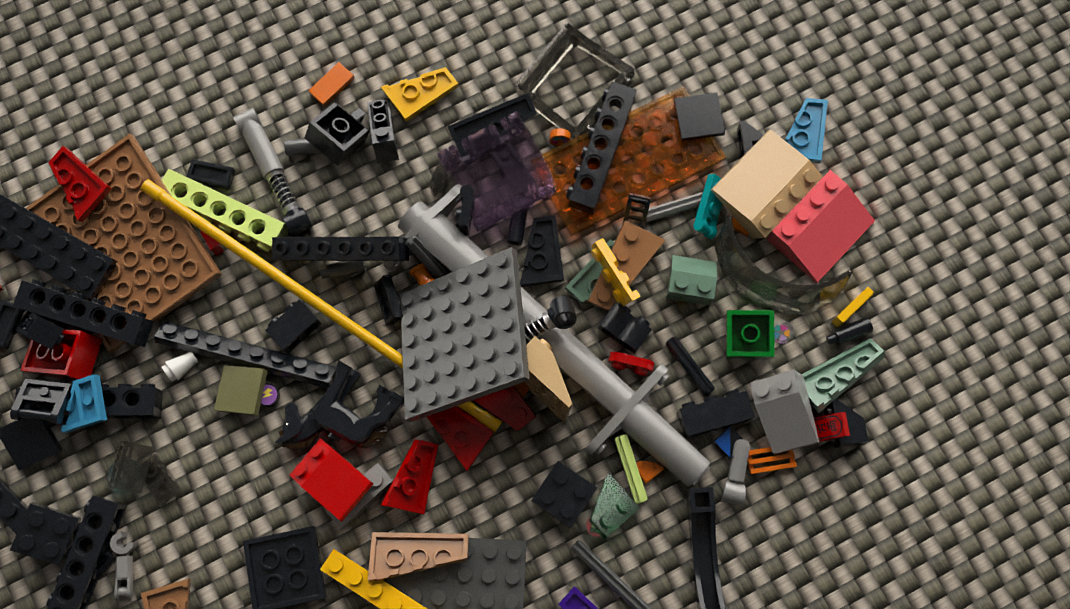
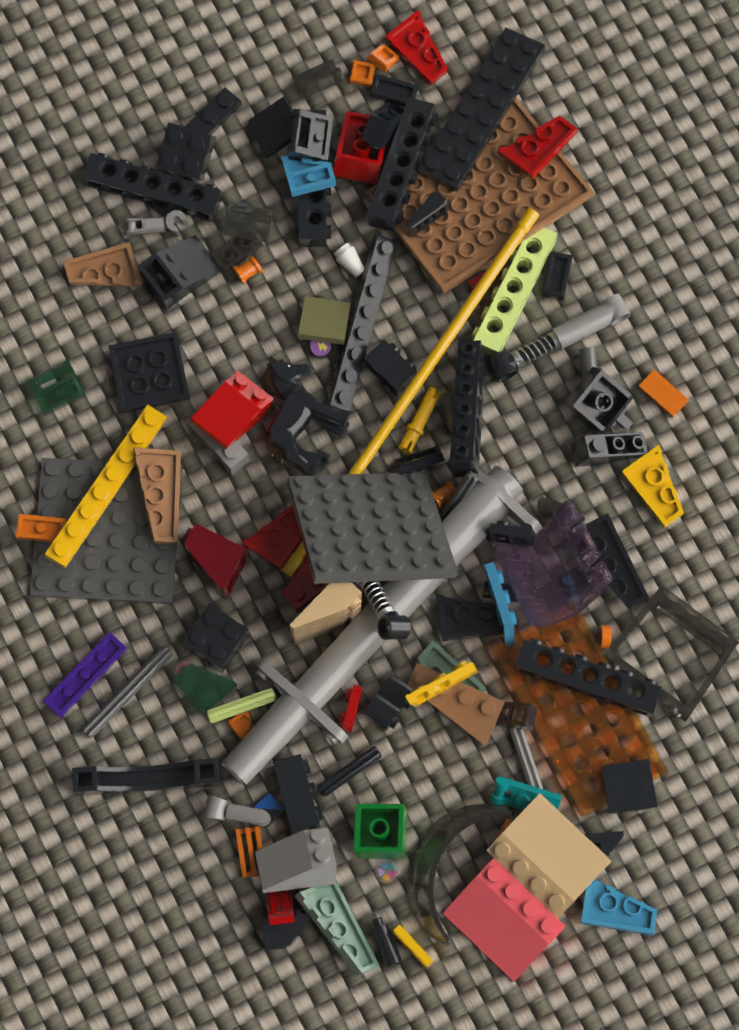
camera: 90 degrees right, 0 degrees up
red wing [381,439,438,514] -> none
sand green slope [666,255,717,306] -> none
none -> black slope [138,235,222,310]
none -> dark red slope [183,523,248,600]
none -> orange bush [232,255,263,285]
none -> yellow pin [398,387,442,454]
none -> black slope [406,192,449,238]
none -> dark azure wing [485,562,517,647]

